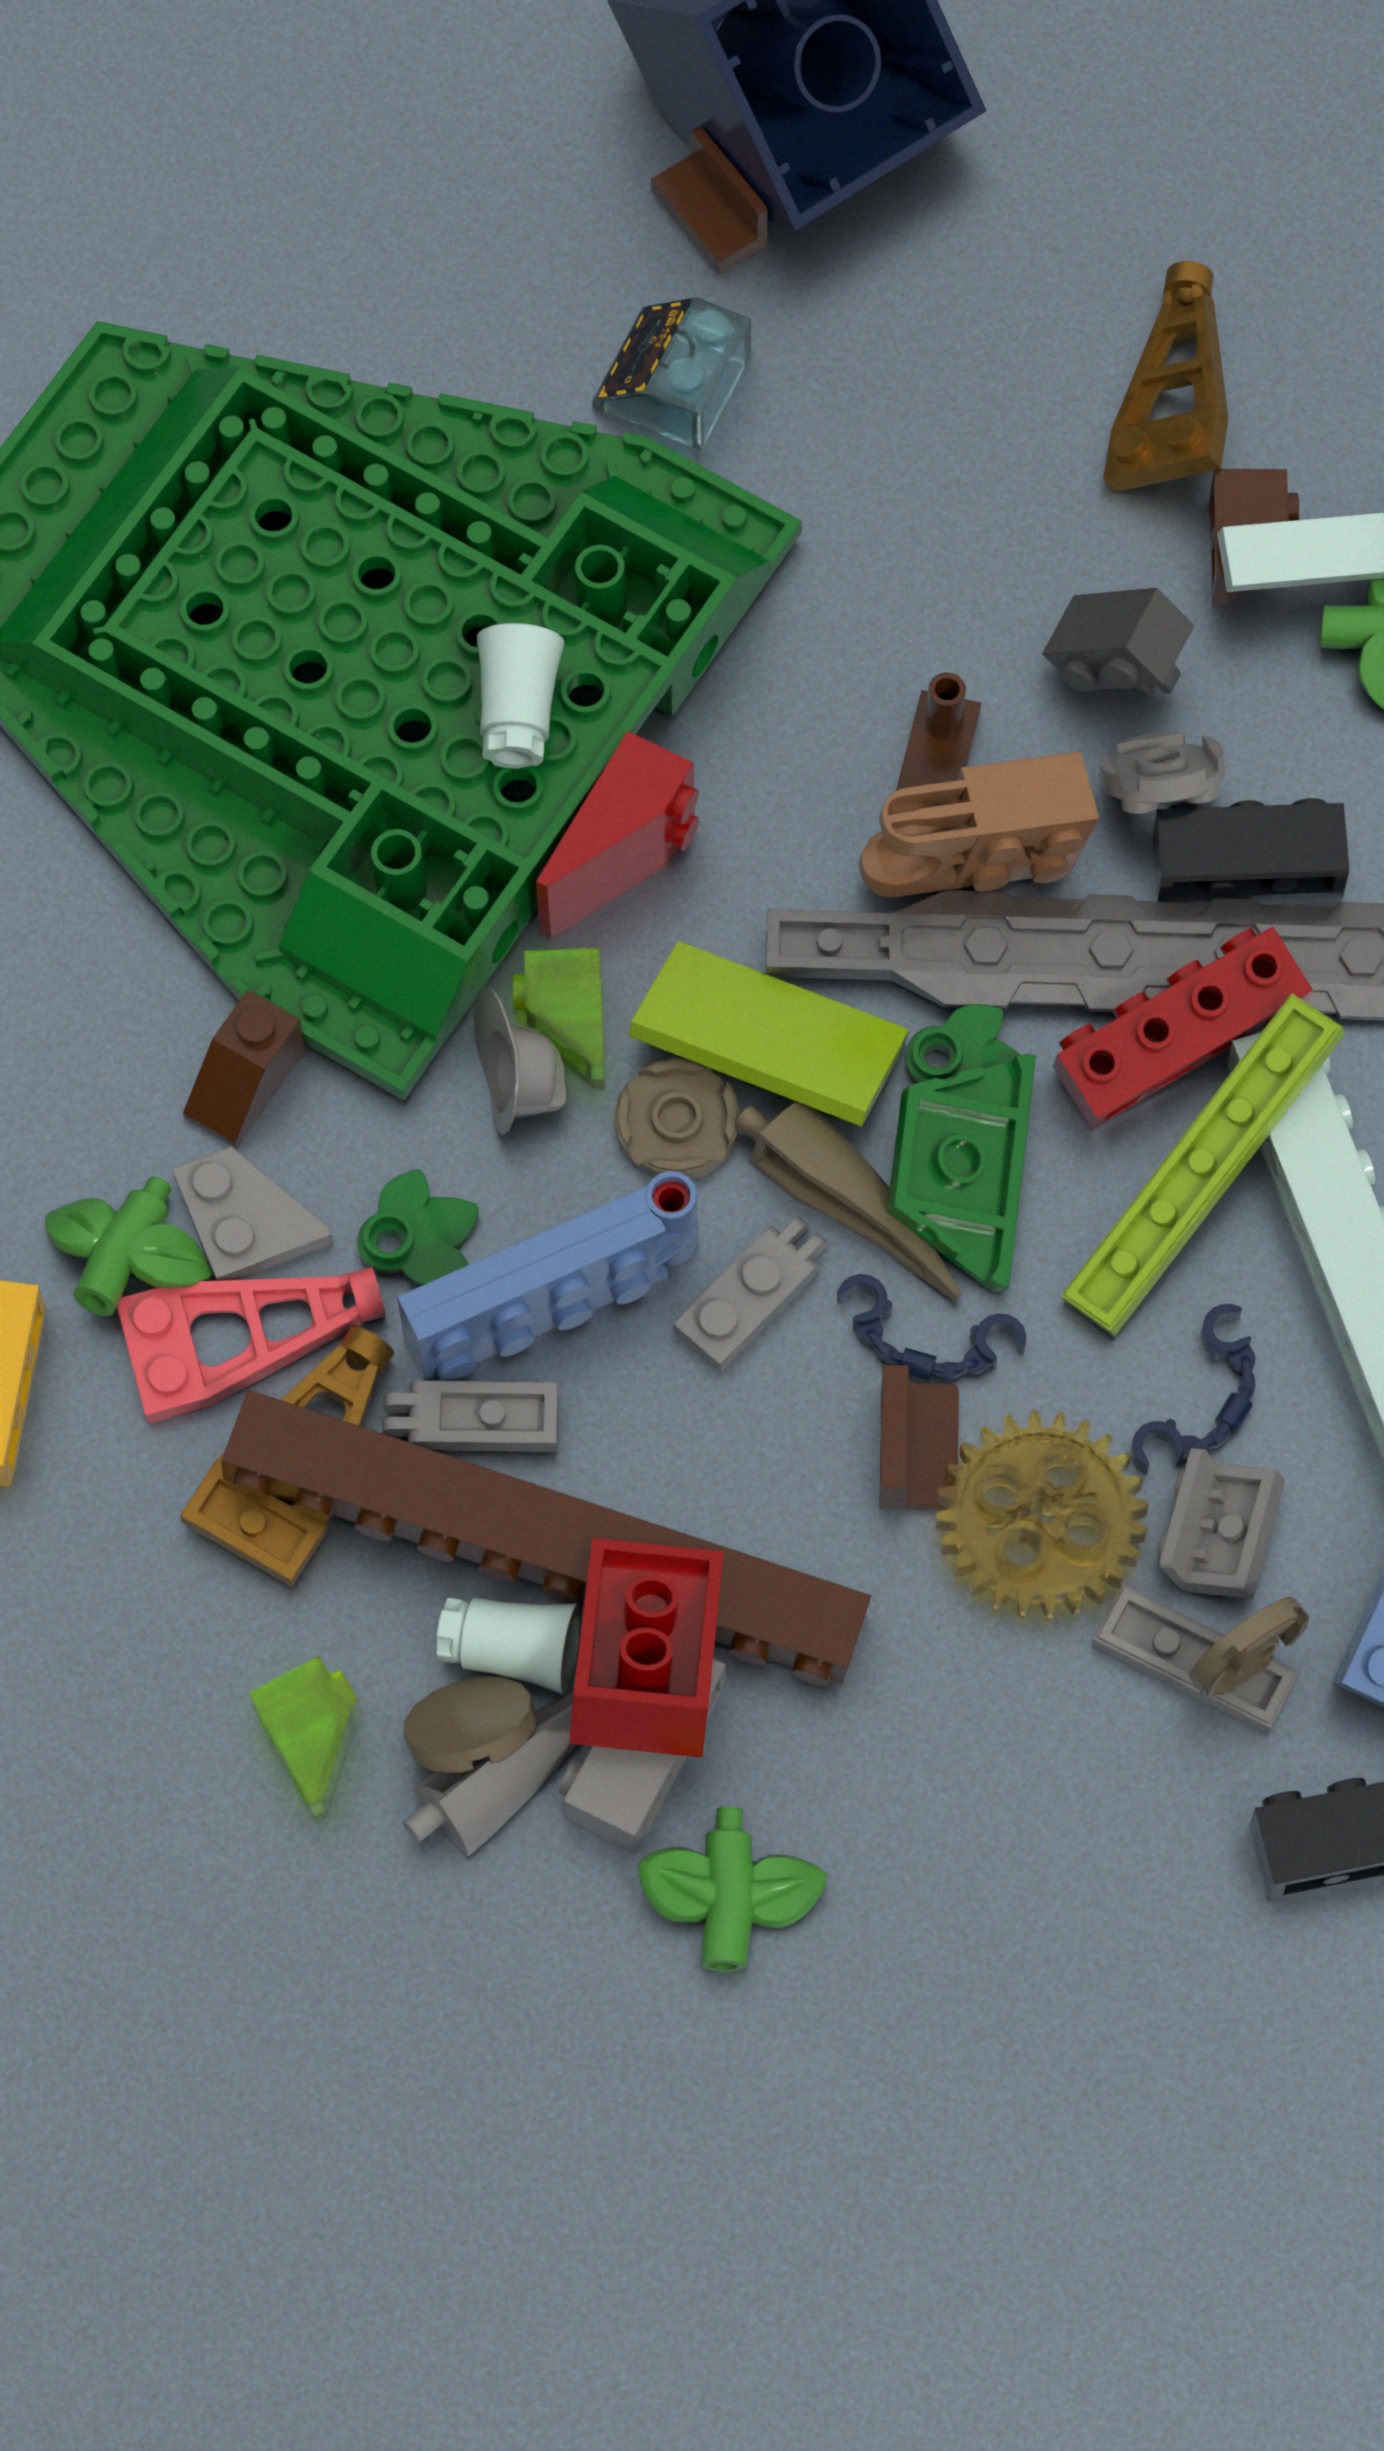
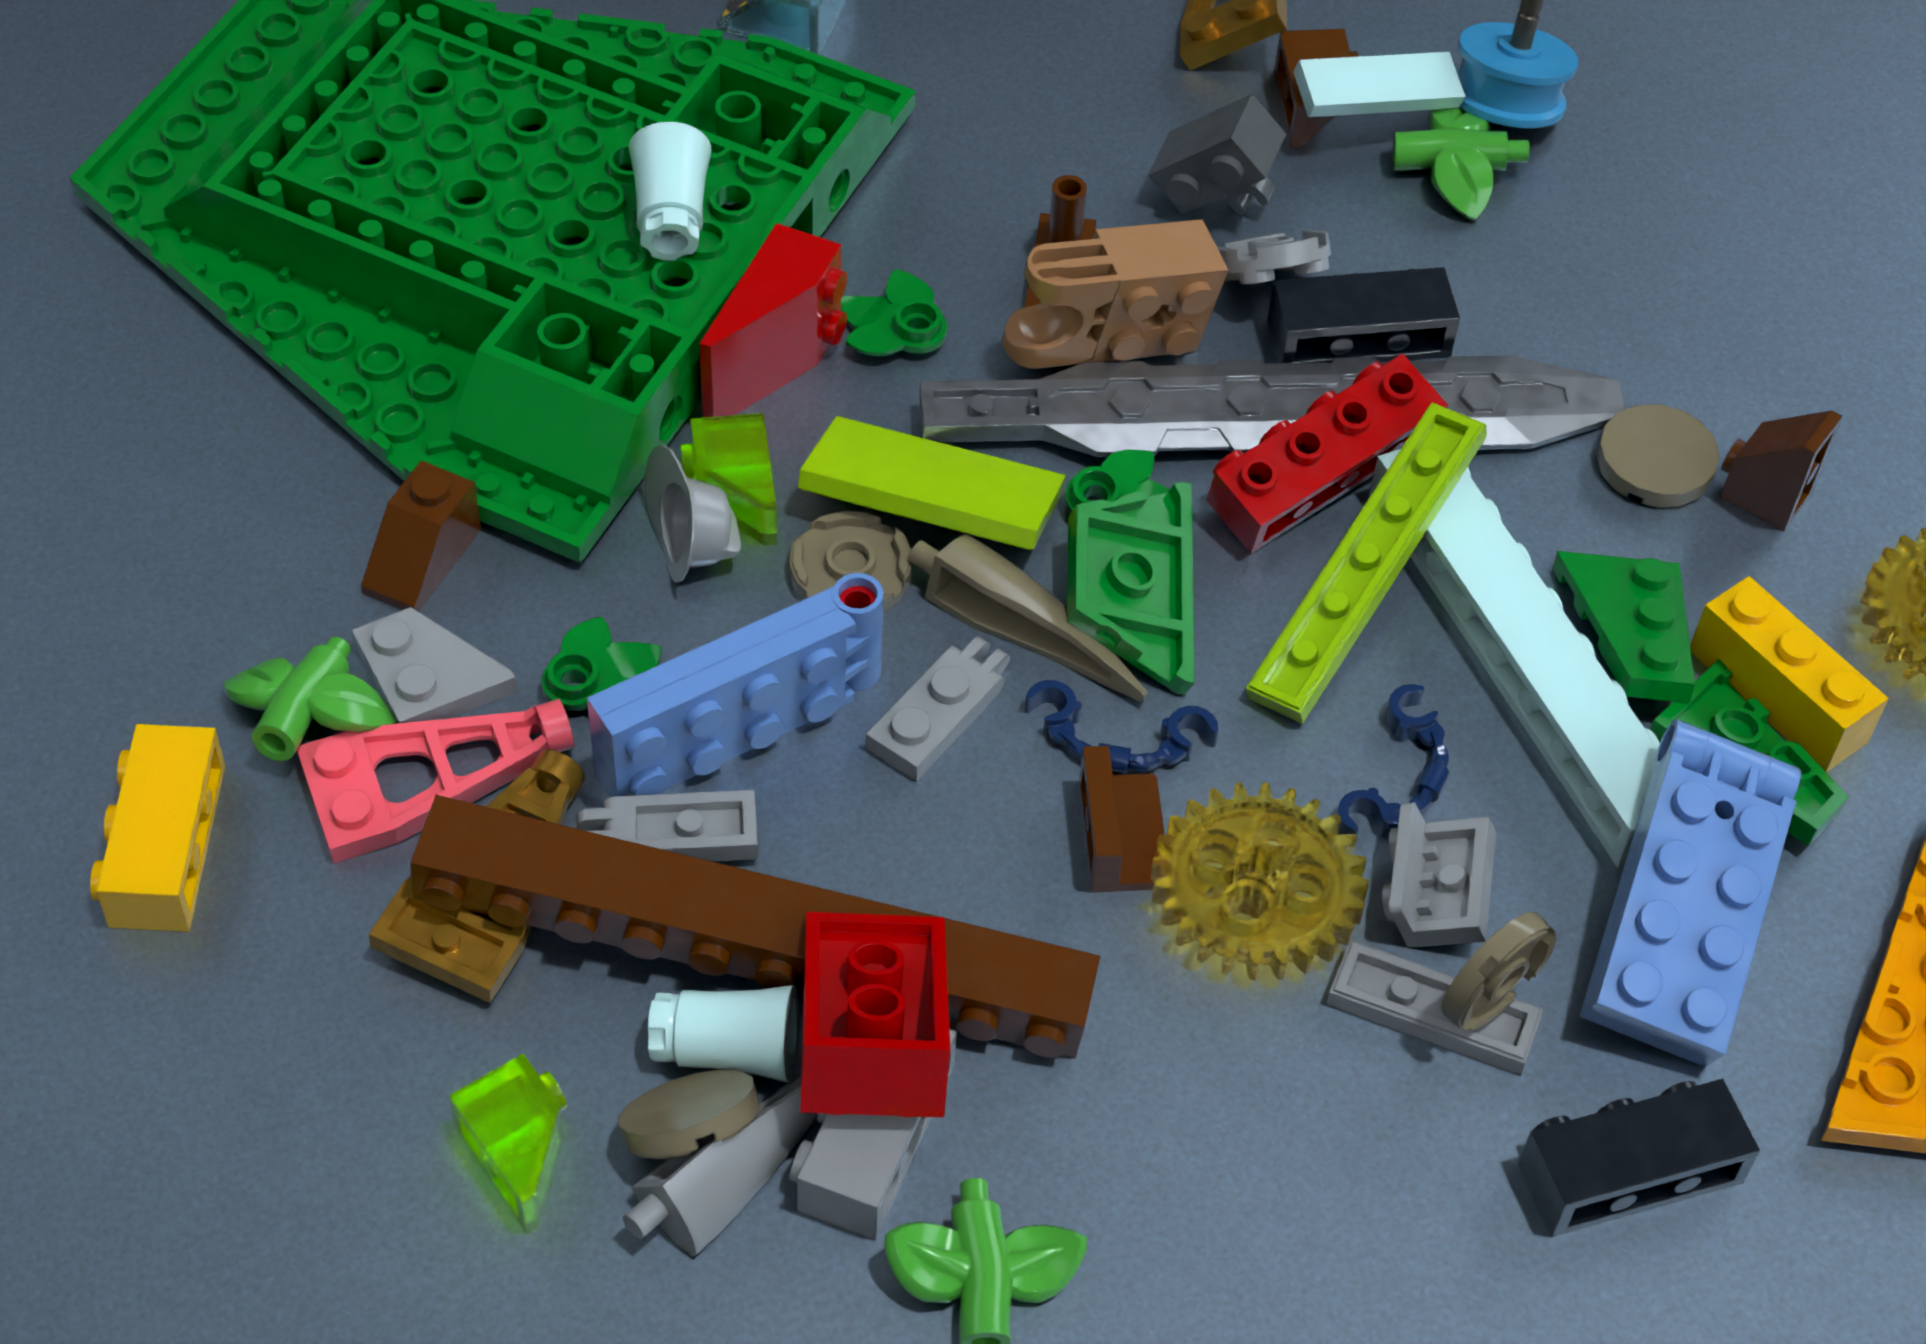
camera: 10 degrees left, 15 degrees down
none -> green plate [841,269,947,356]

